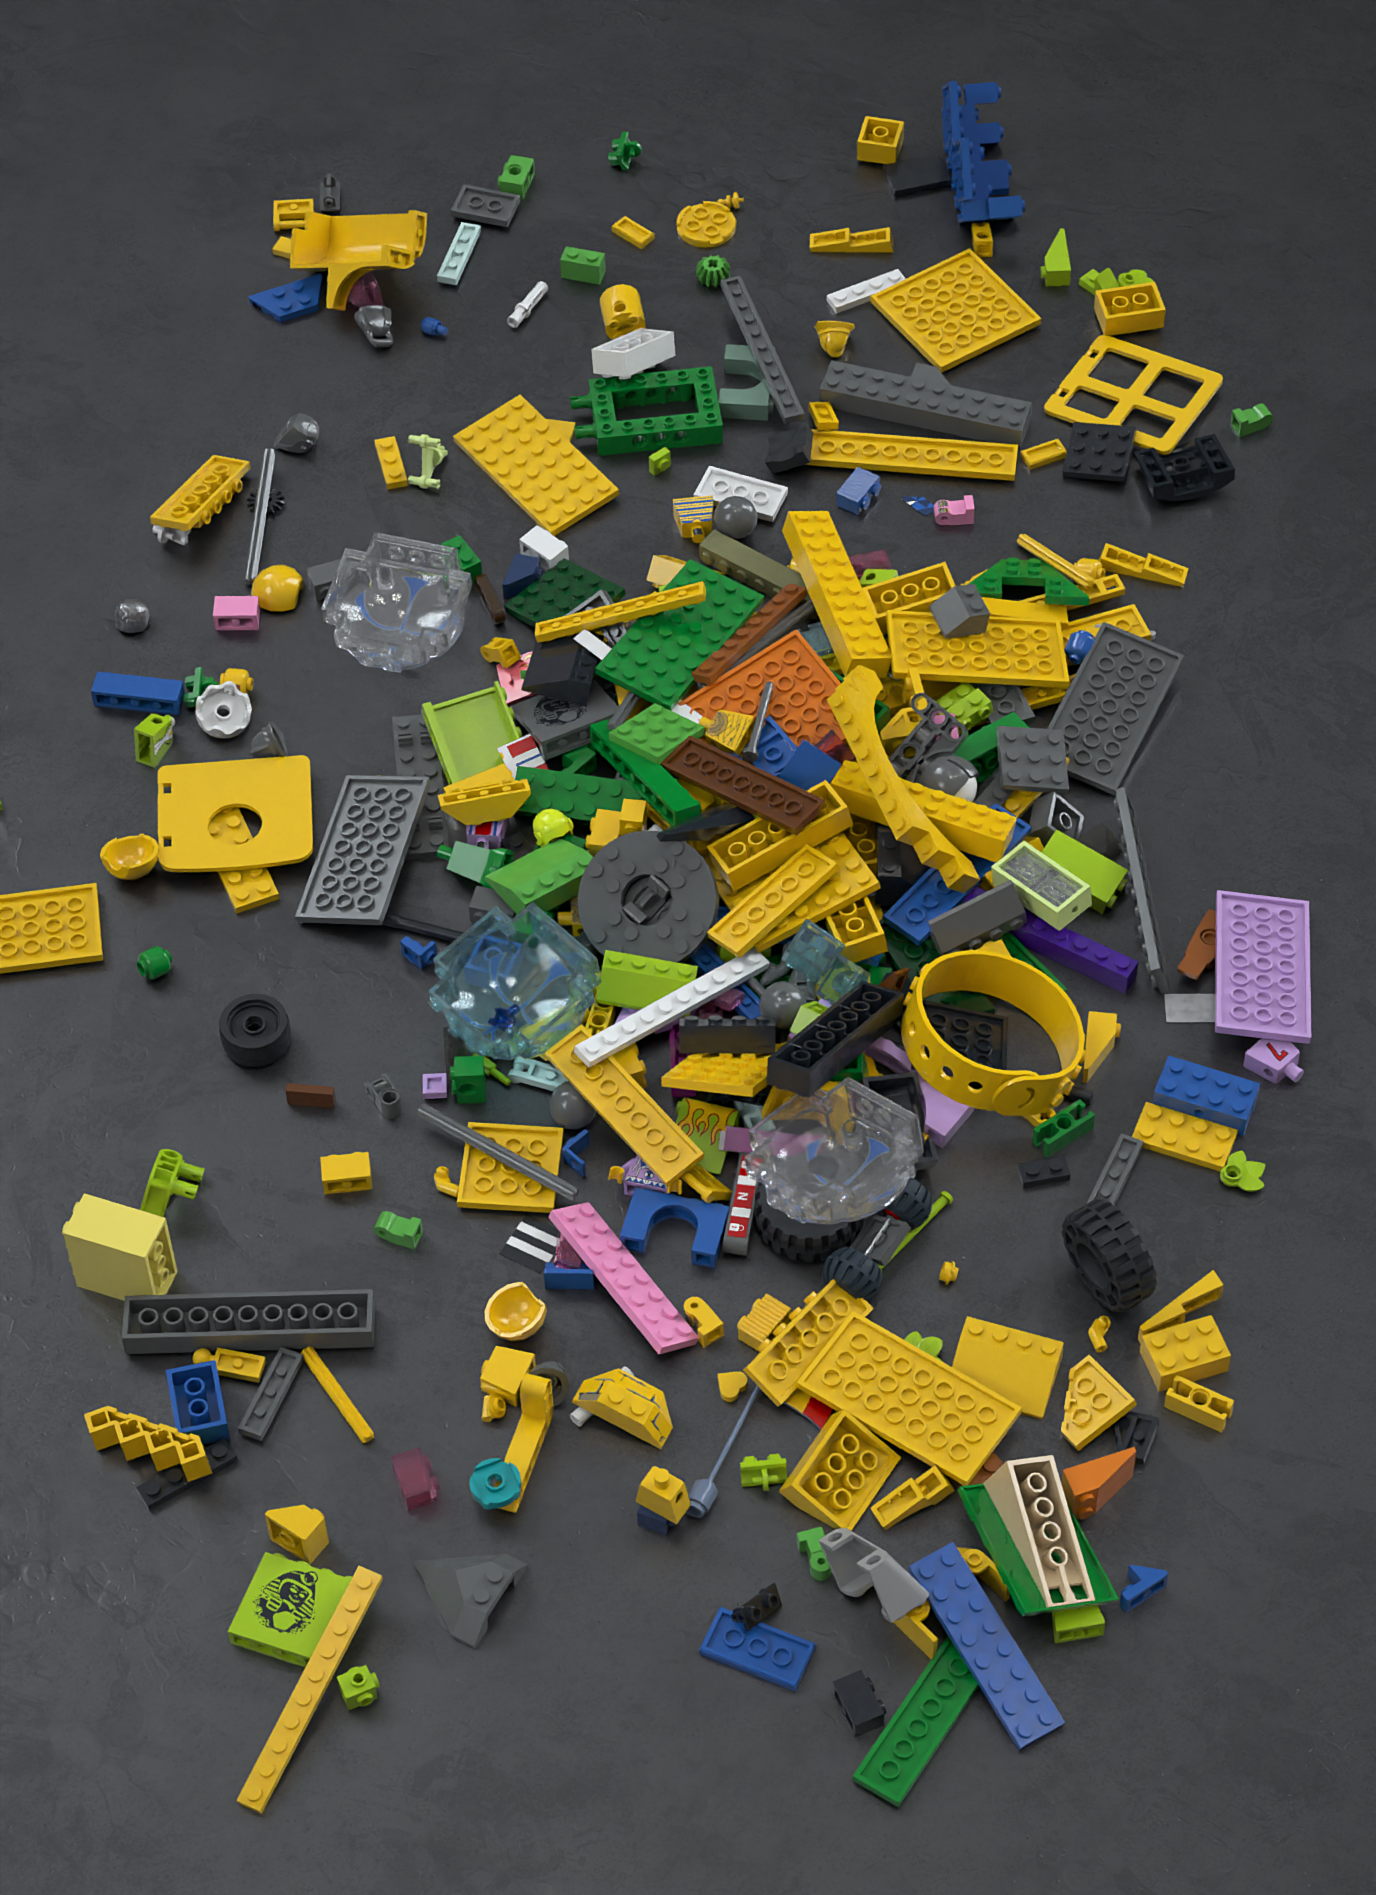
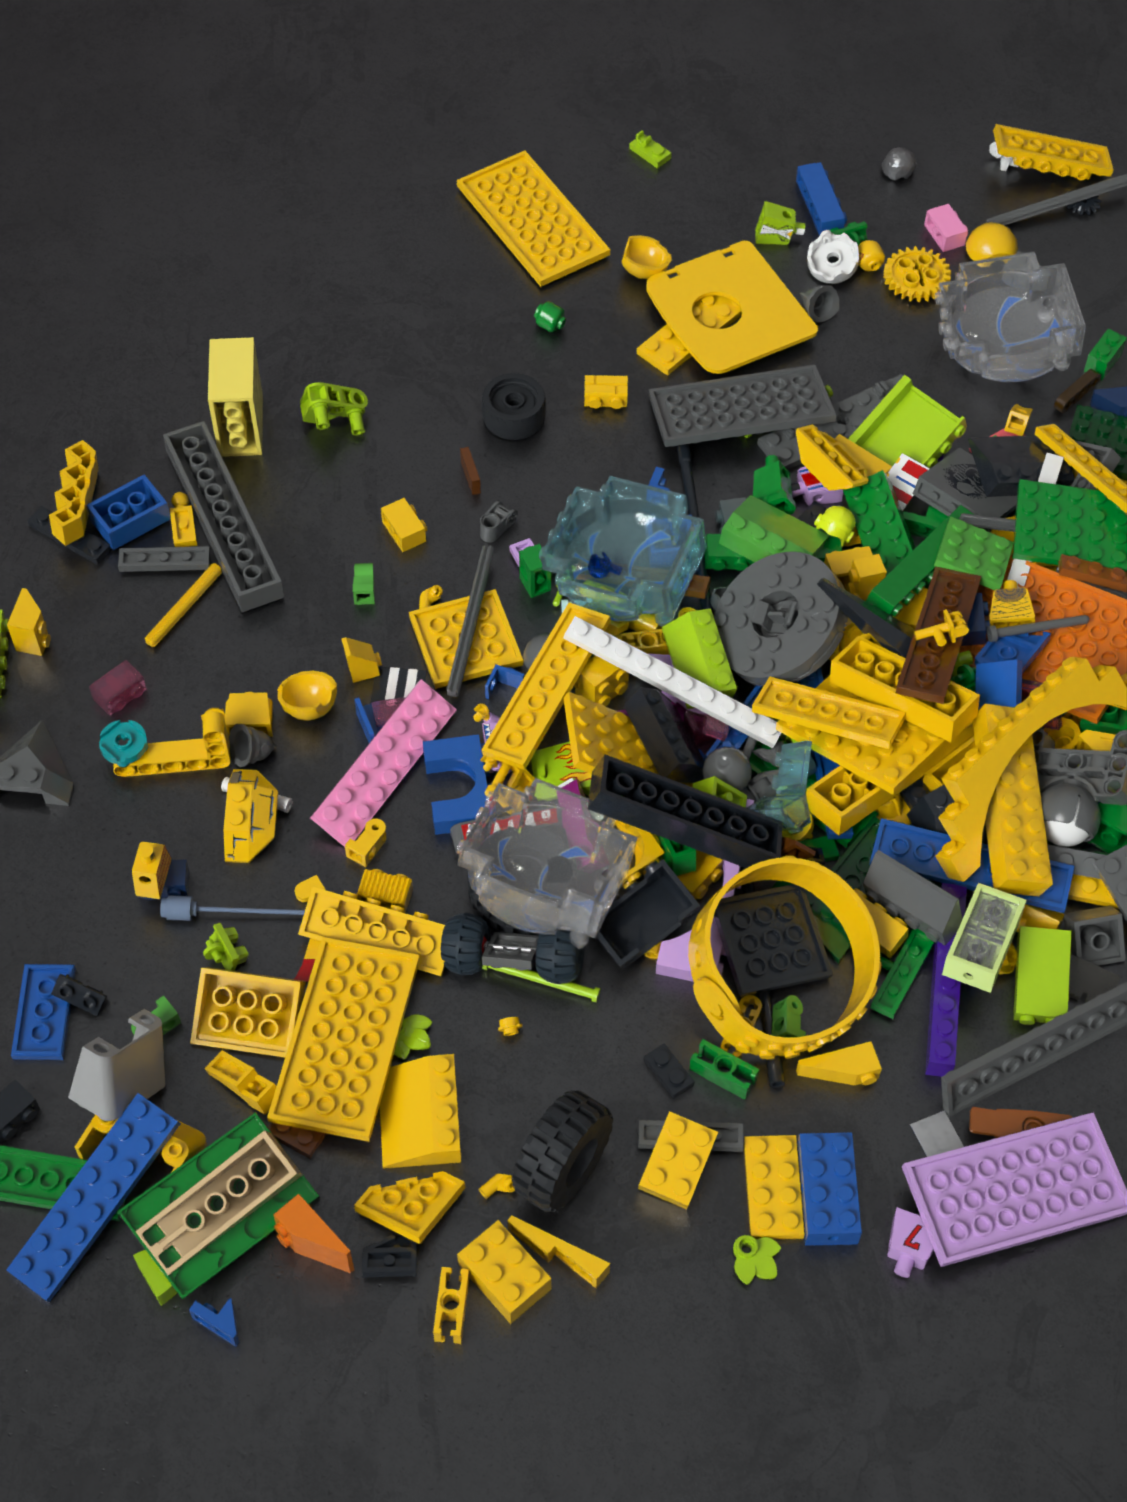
camera: 65 degrees right, 5 degrees up
none -> yellow slope [341,637,382,683]
none -> yellow brick [584,375,628,409]
none -> yellow brick [638,1111,718,1210]
none -> bright green leg [771,995,806,1038]
none -> yellow gear [883,246,951,302]
none -> yellow arm [914,610,969,646]

